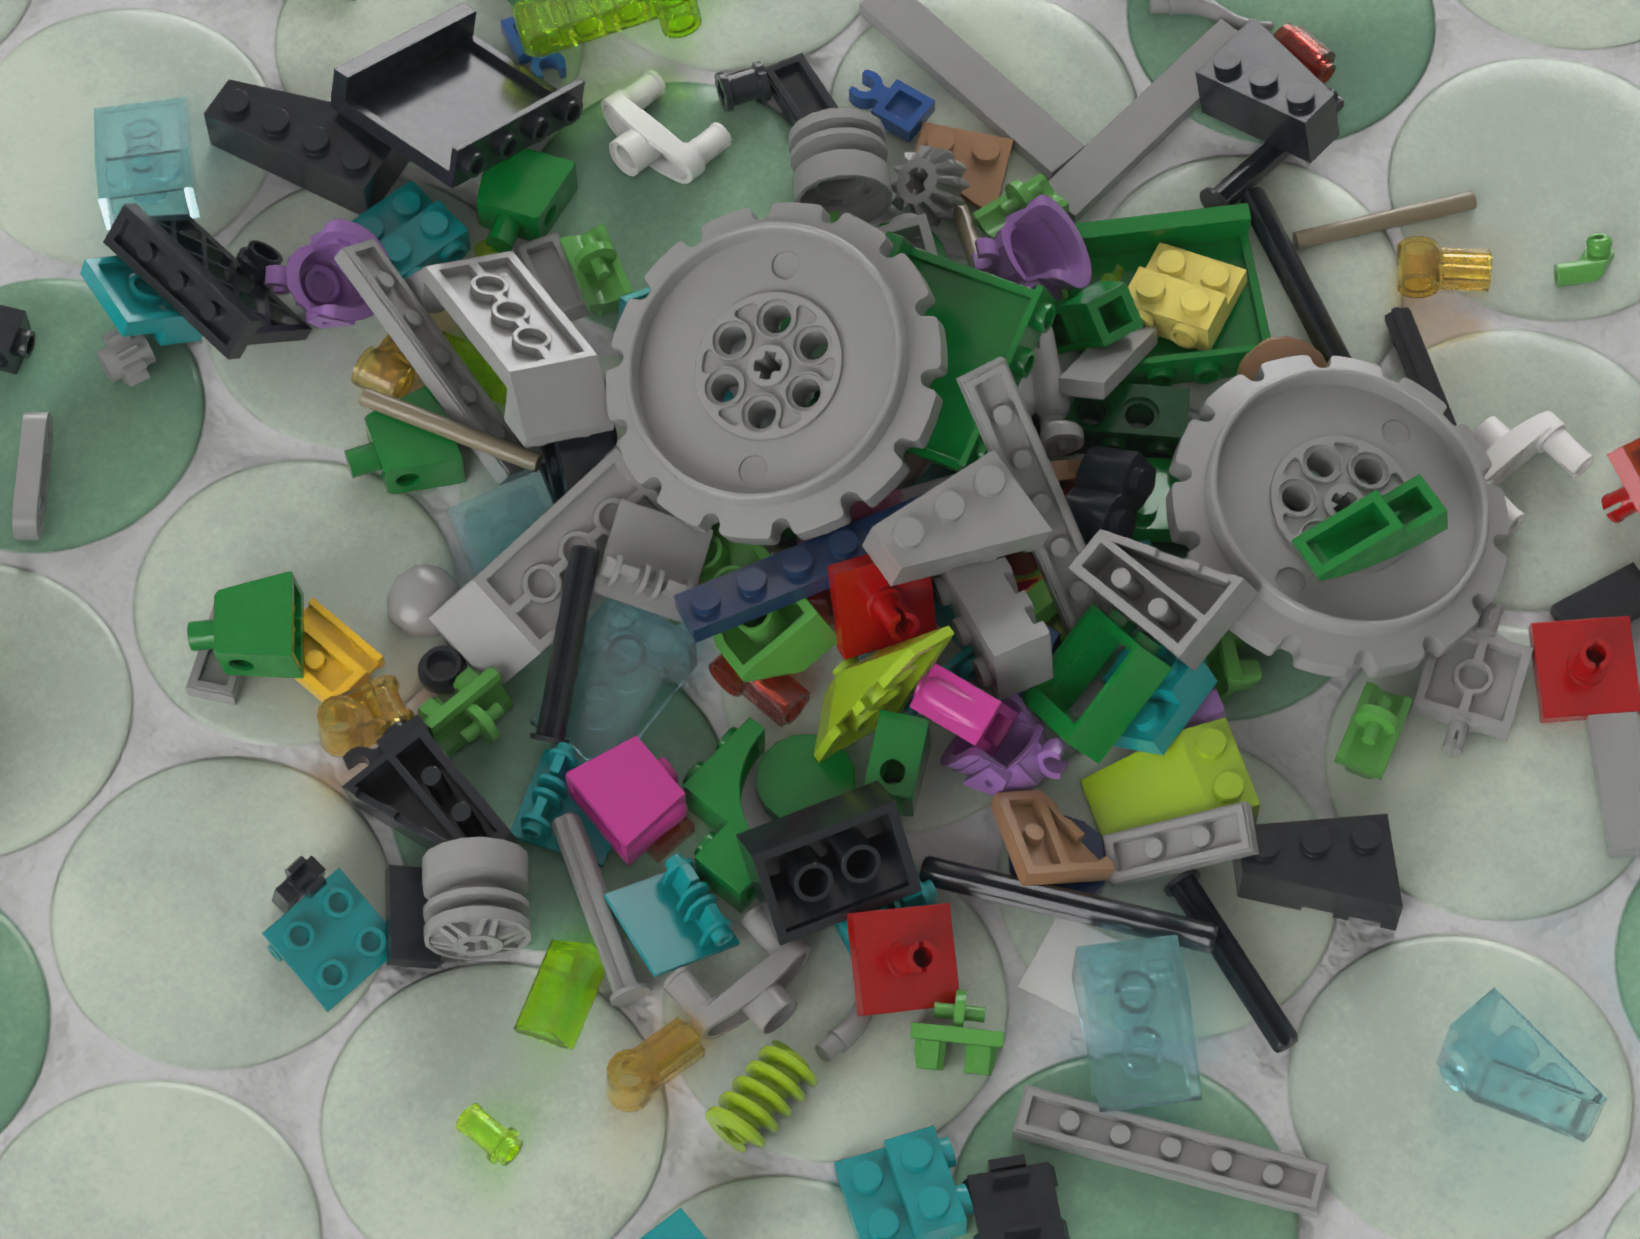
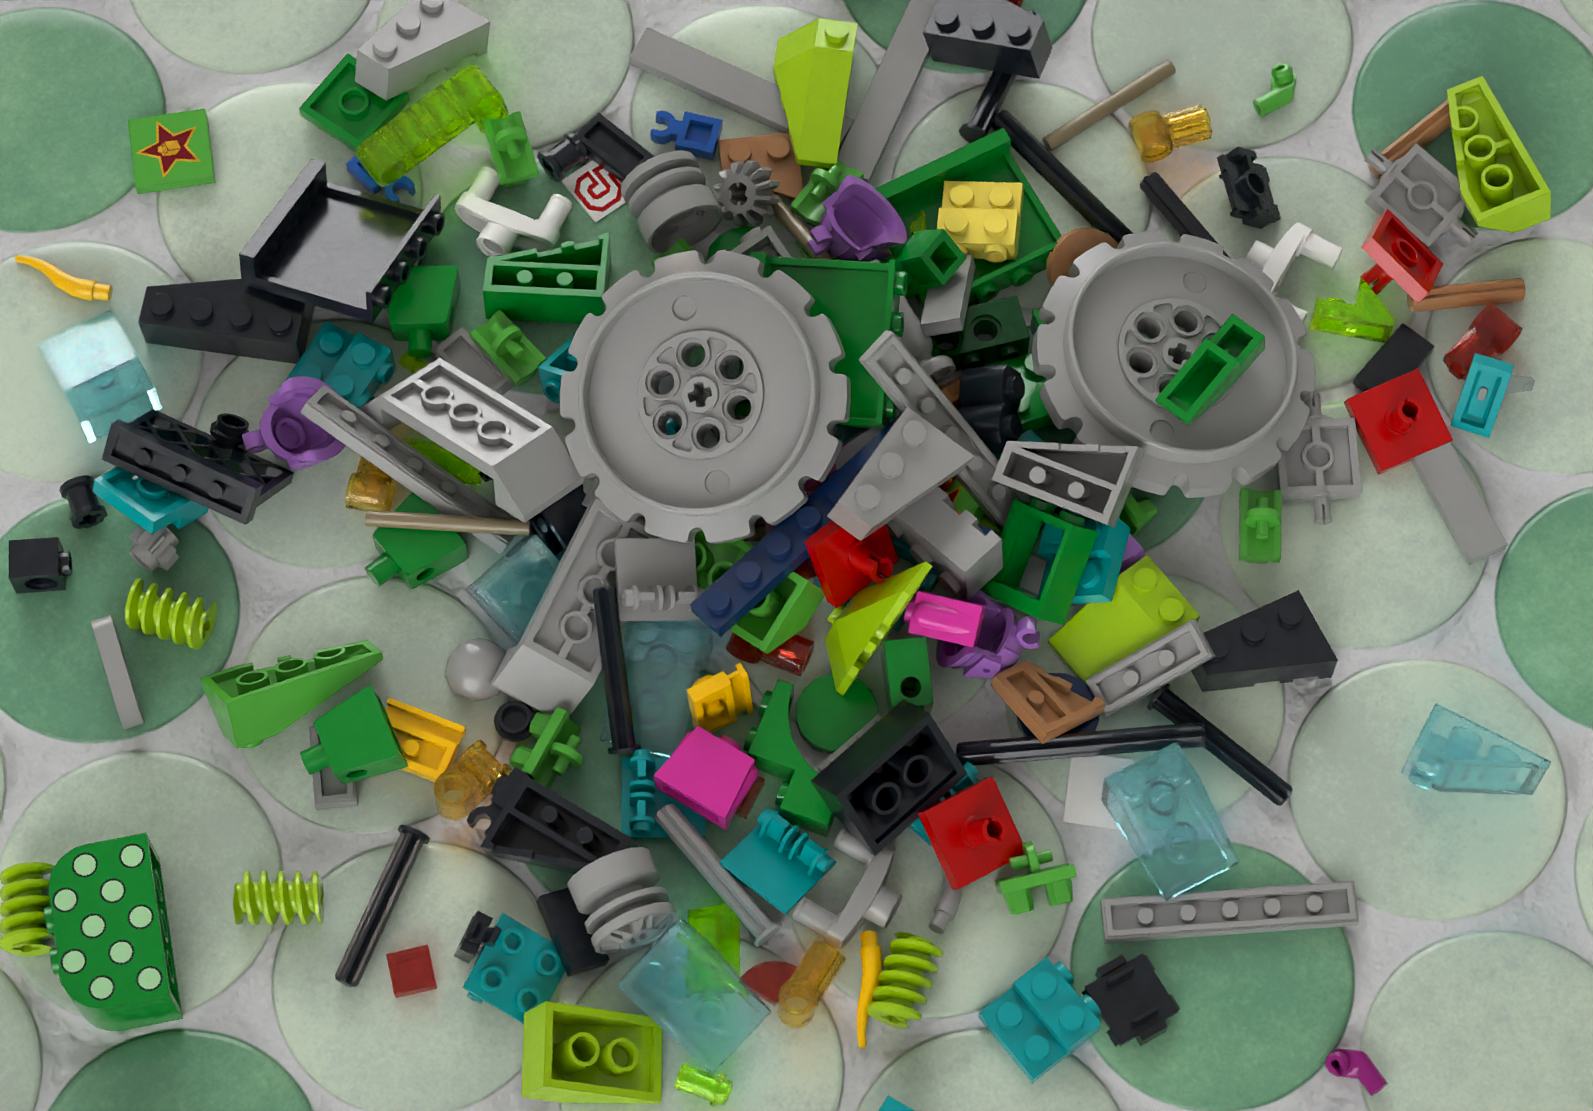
camera: 20 degrees left, 5 degrees up
none -> yellow animal [15,255,113,301]
none -> black bush [59,475,108,529]
none -> lime piece [125,578,218,650]
none -> bright green wedge [200,640,383,749]
none -> lime piece [233,871,324,925]
none -> black axle [335,825,430,987]
none -> clear red tile [386,944,438,998]
none -> bright green hips [482,111,539,187]
none -> green wedge [483,232,611,324]
none -> lime slope [521,1001,663,1104]
none -> white sticker [561,160,626,223]
none -> clear light blue slope [617,915,771,1074]
none -> yellow plate [686,662,754,734]
none -> clear red tile [739,961,798,1006]
none -> lime wedge [773,18,858,169]
none -> yellow animal [857,930,883,1049]
none -> black piece [1217,147,1281,229]
none -> clear neon green slope [1309,278,1395,343]

